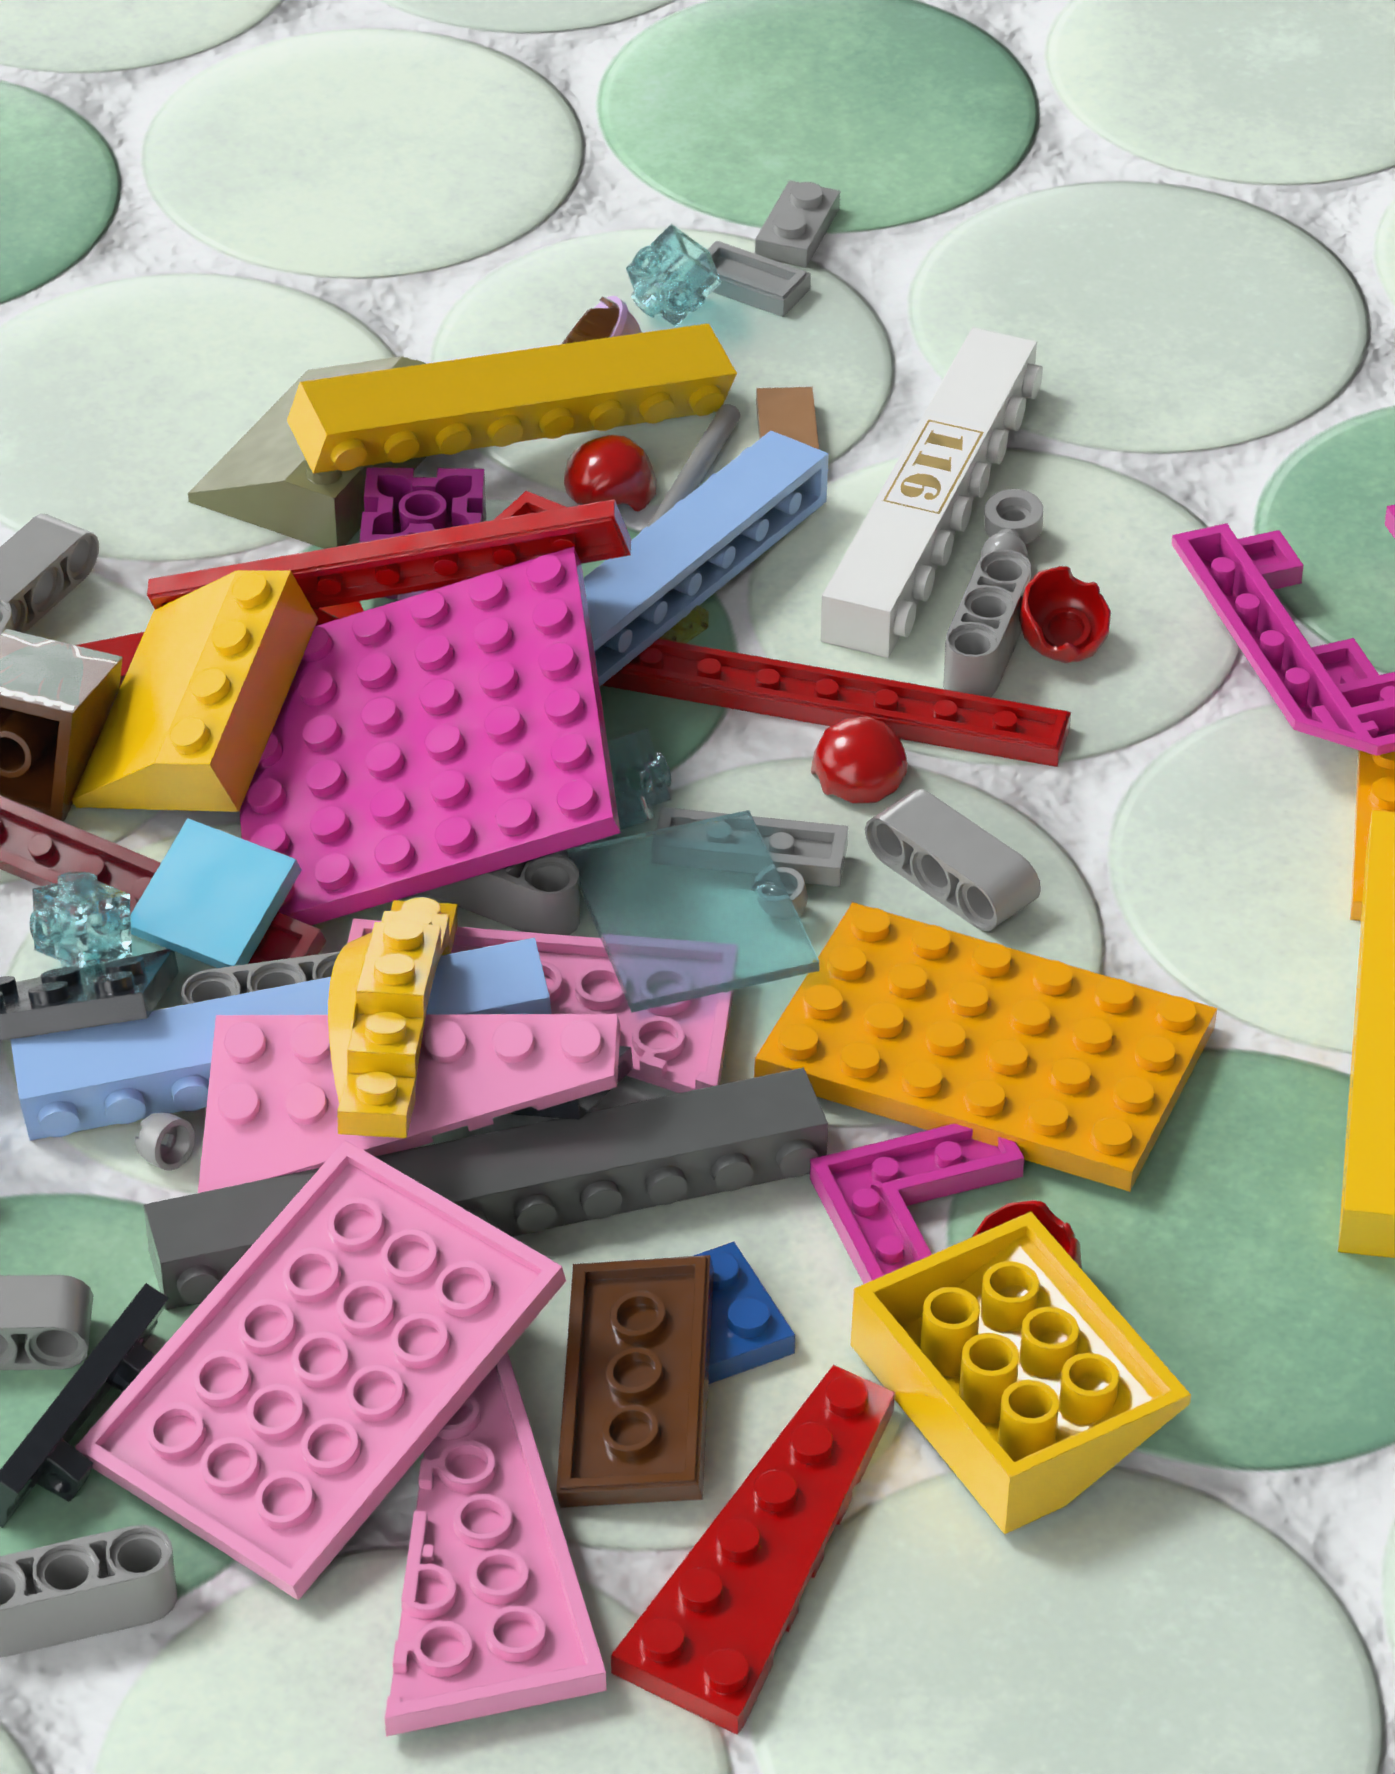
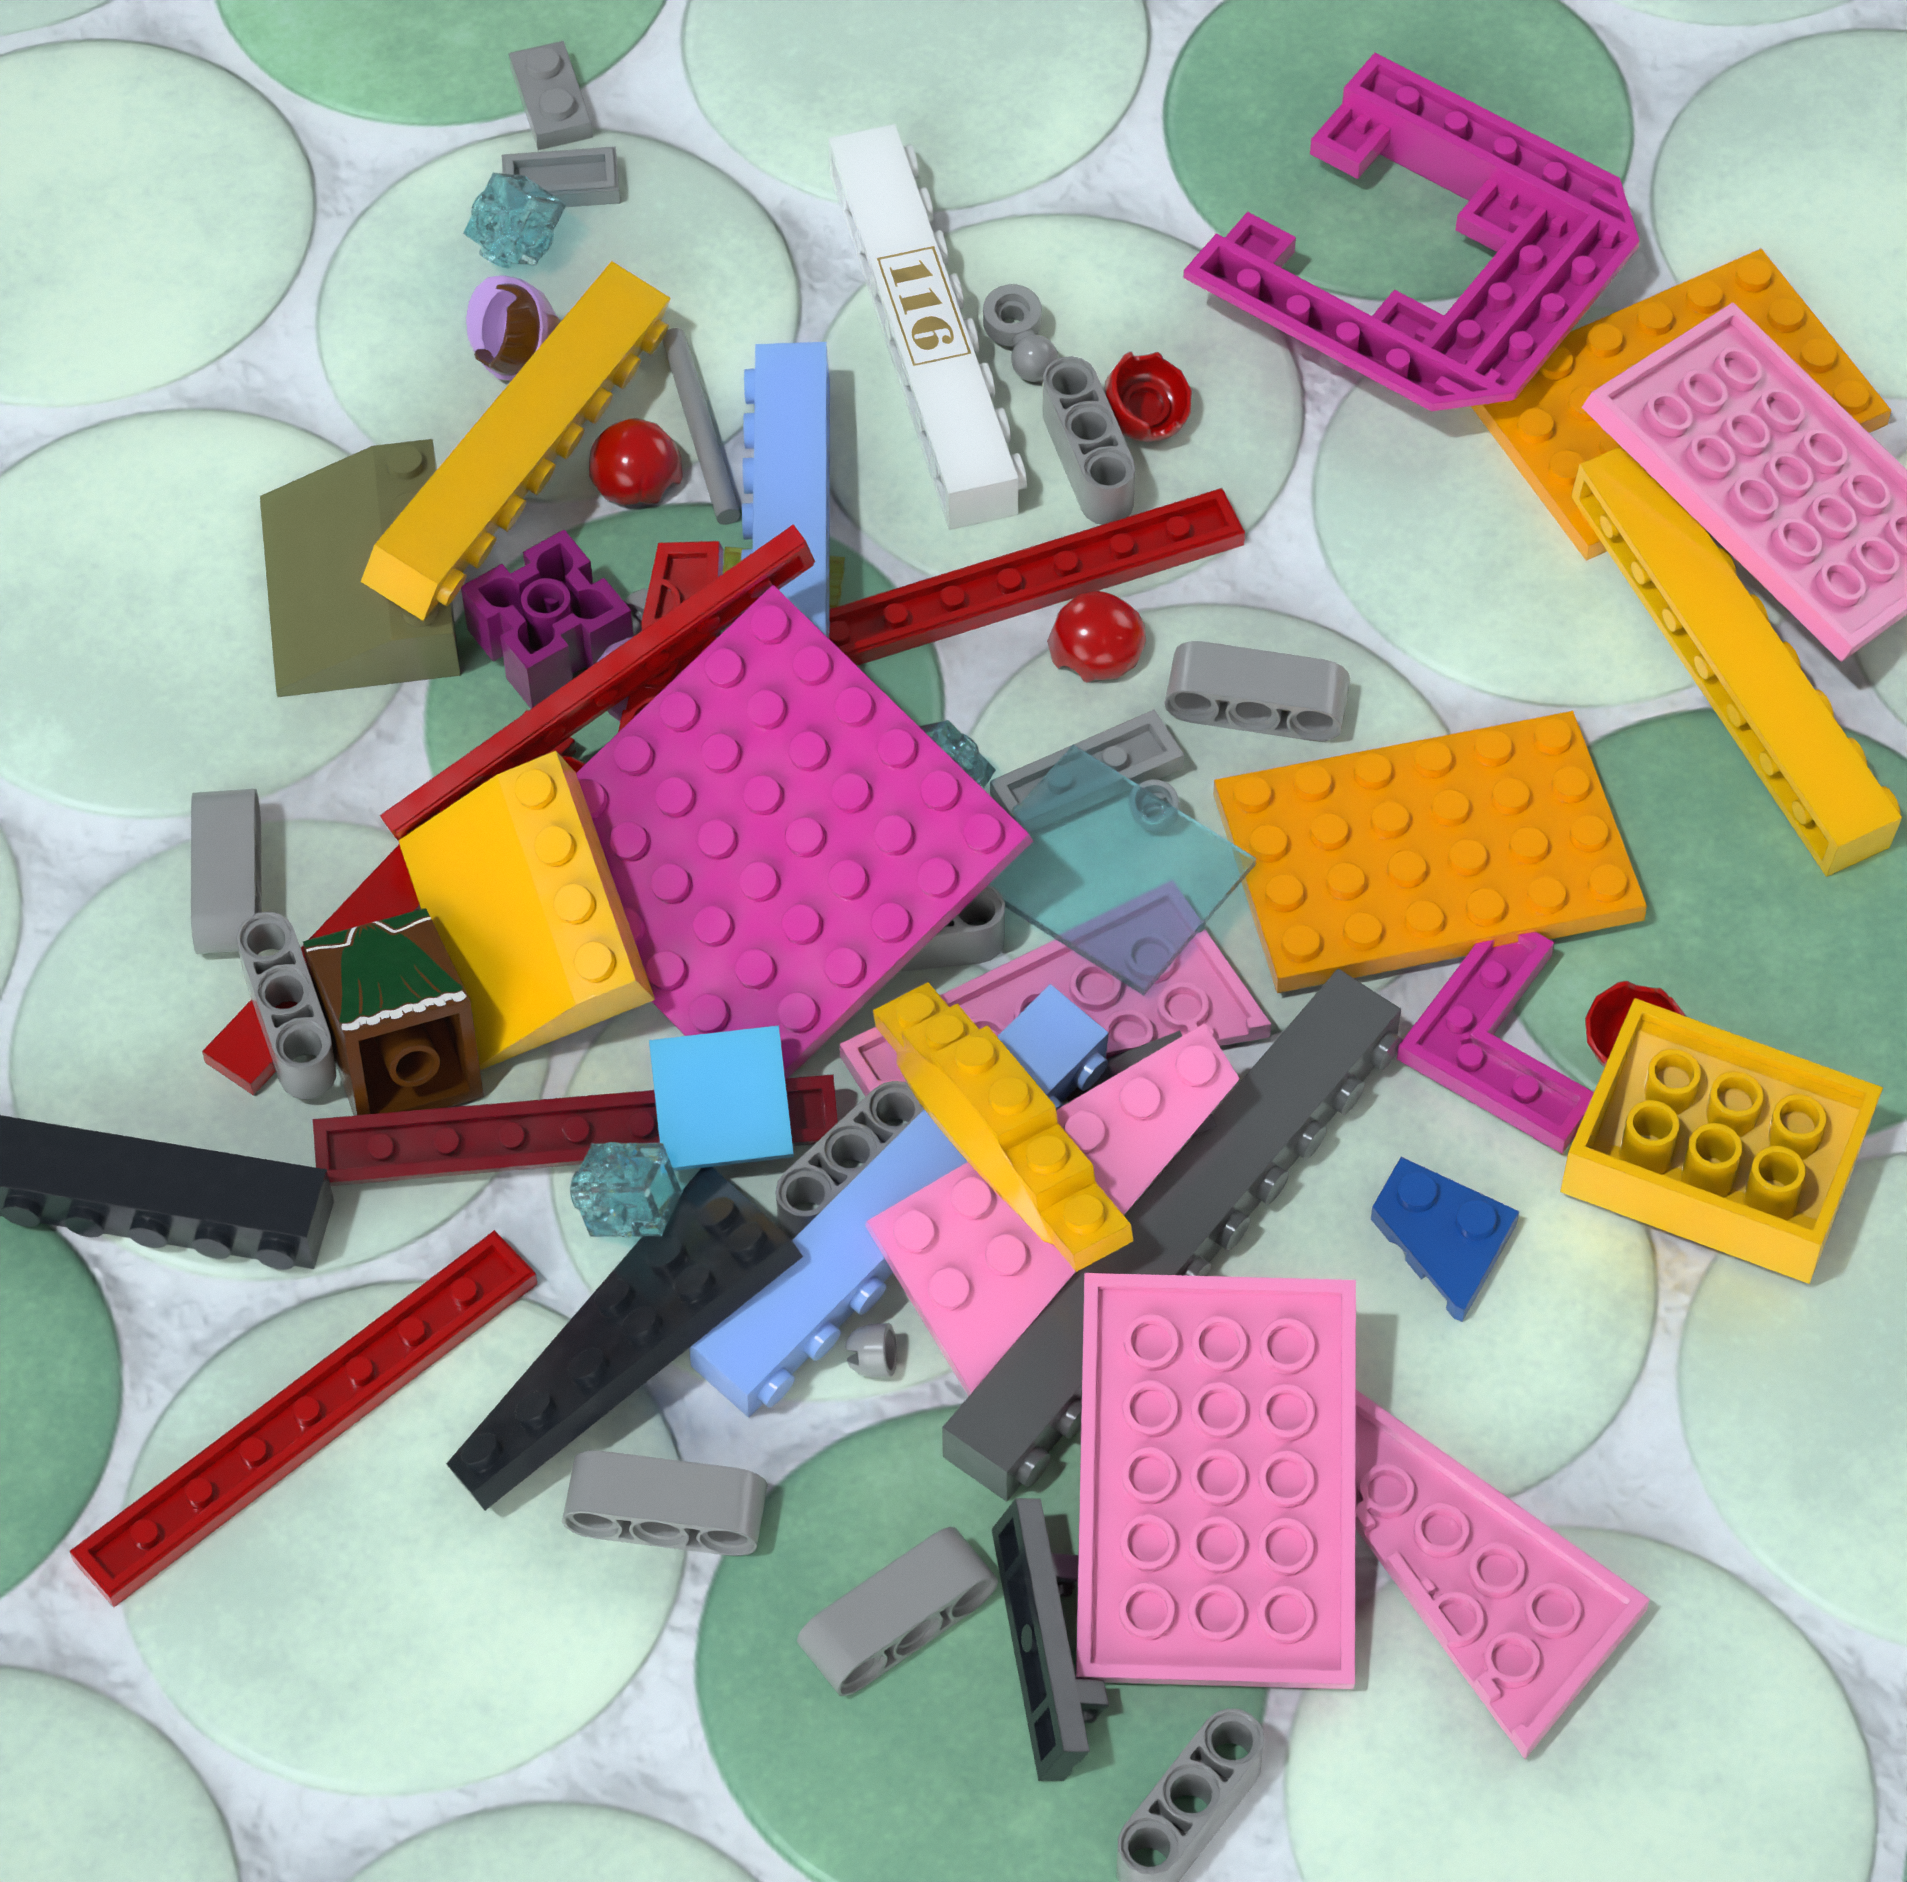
camera: 35 degrees left, 15 degrees up
reddish brown tile [556,1255,714,1508] -> none
red wing [611,1364,895,1735] -> none
medium nougat tile [756,387,819,449] -> none

